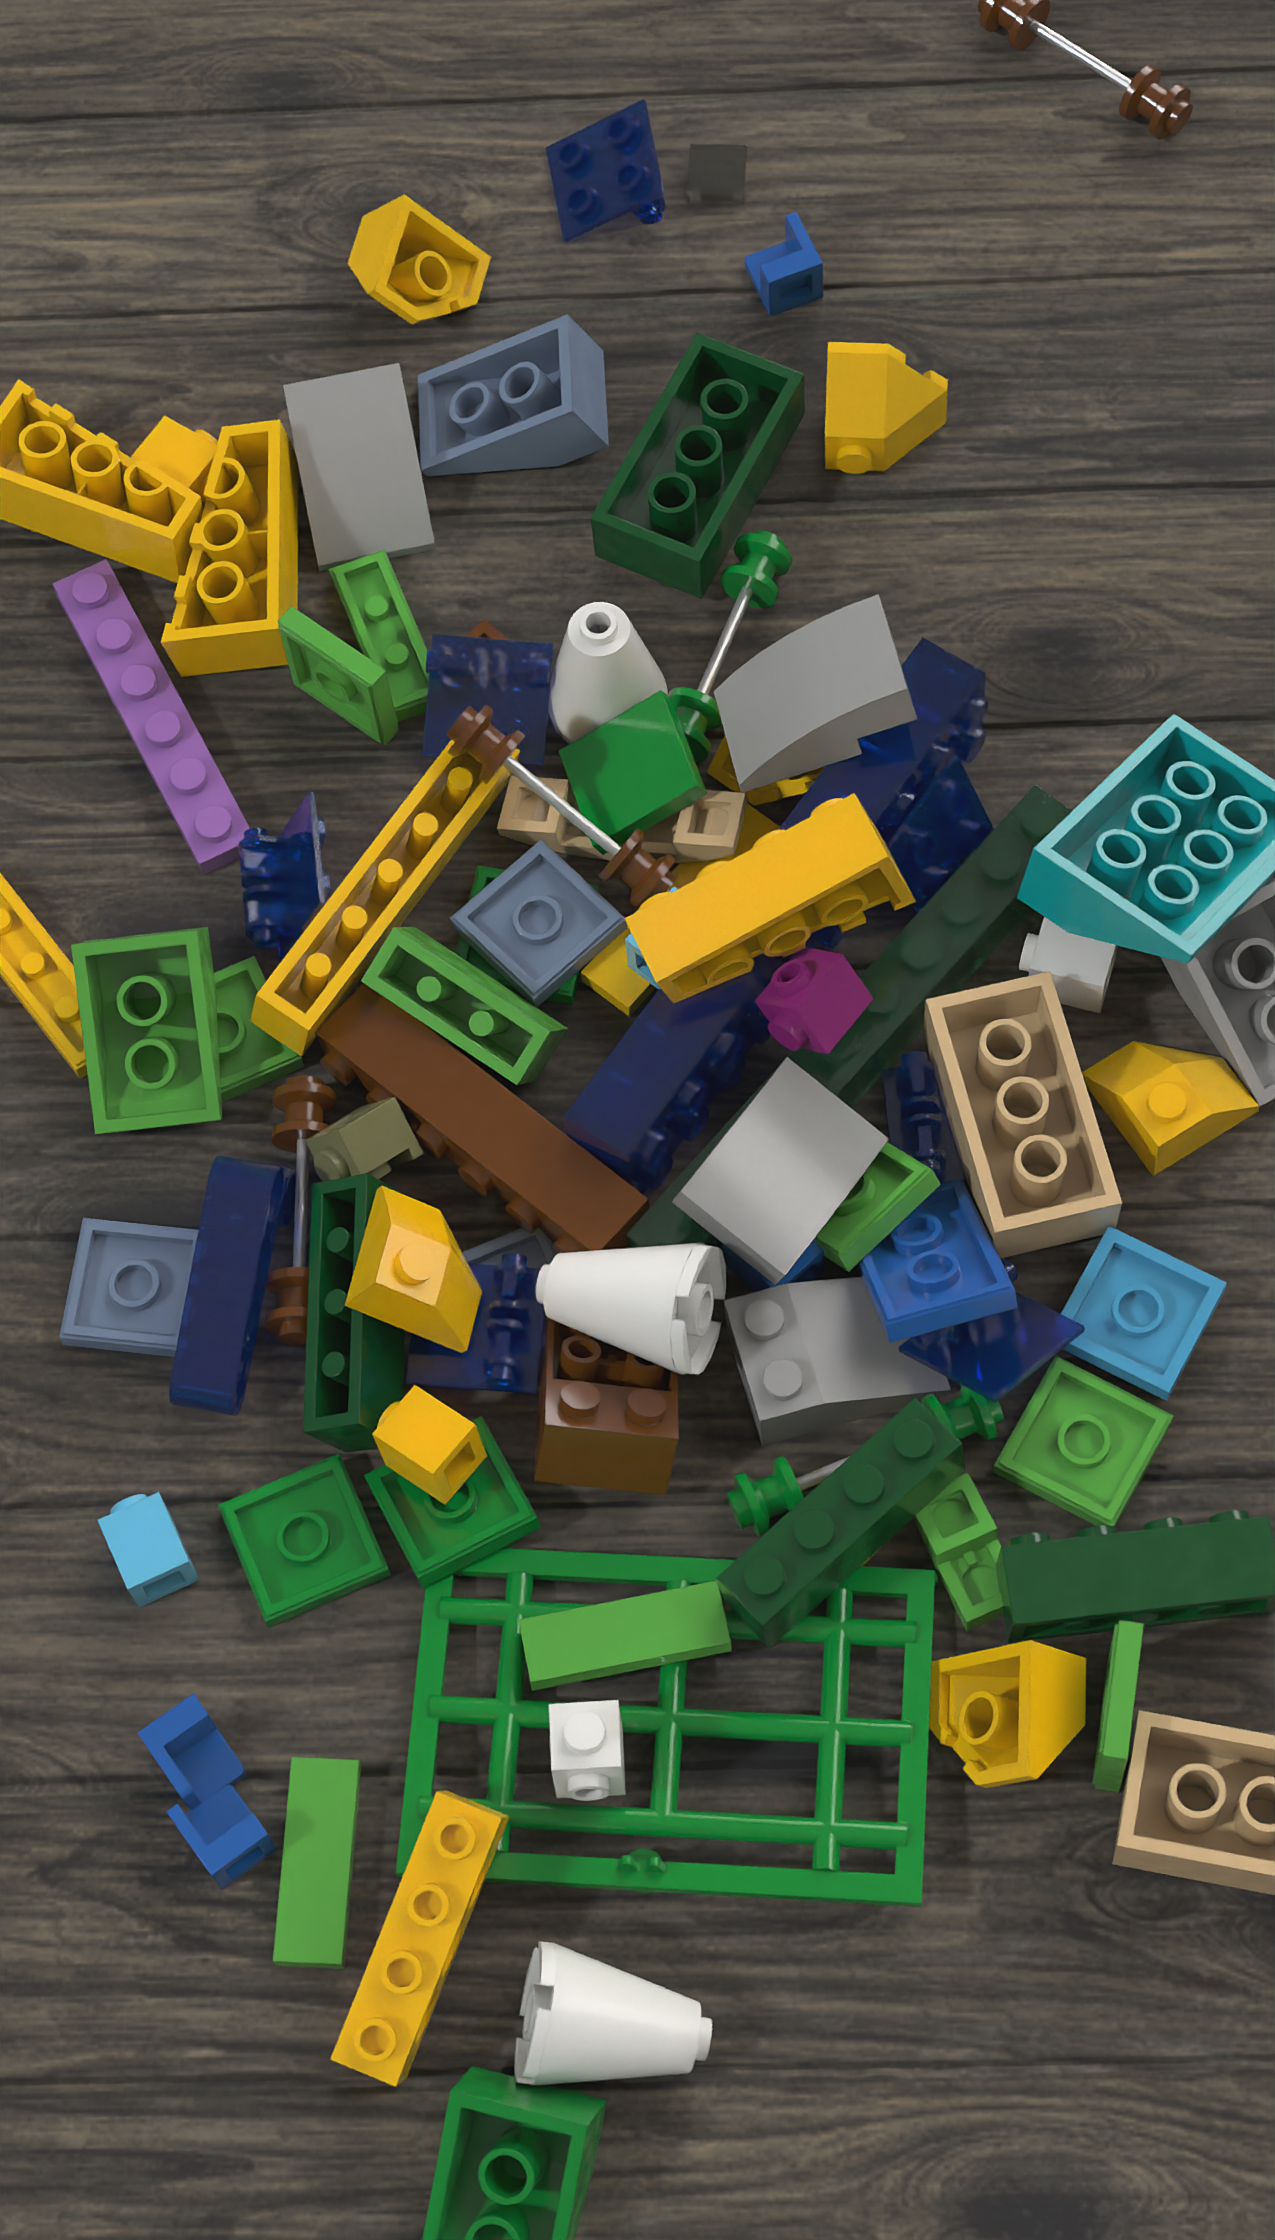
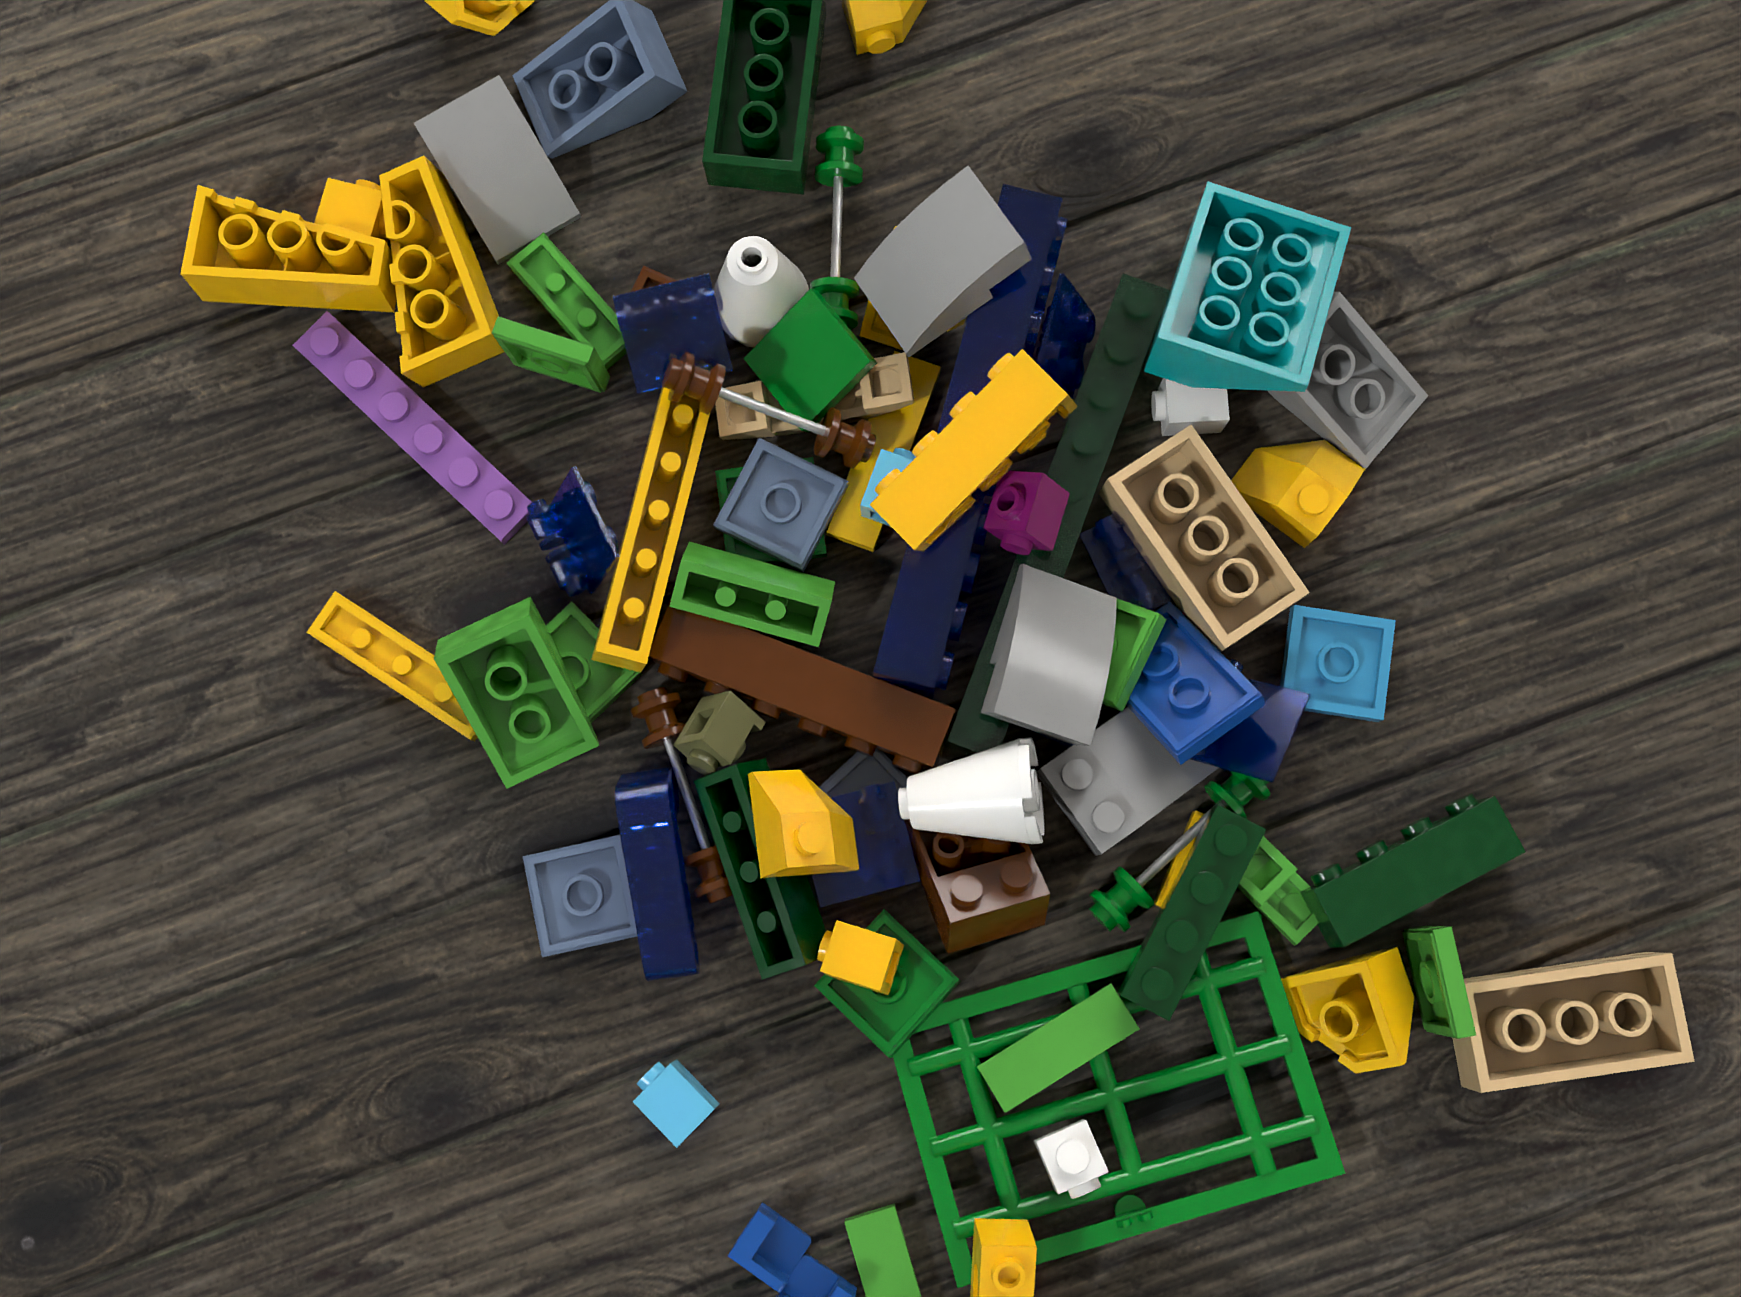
camera: 20 degrees left, 15 degrees up
green tile [218,1453,391,1628] -> none
bright green tile [993,1356,1174,1527] -> none

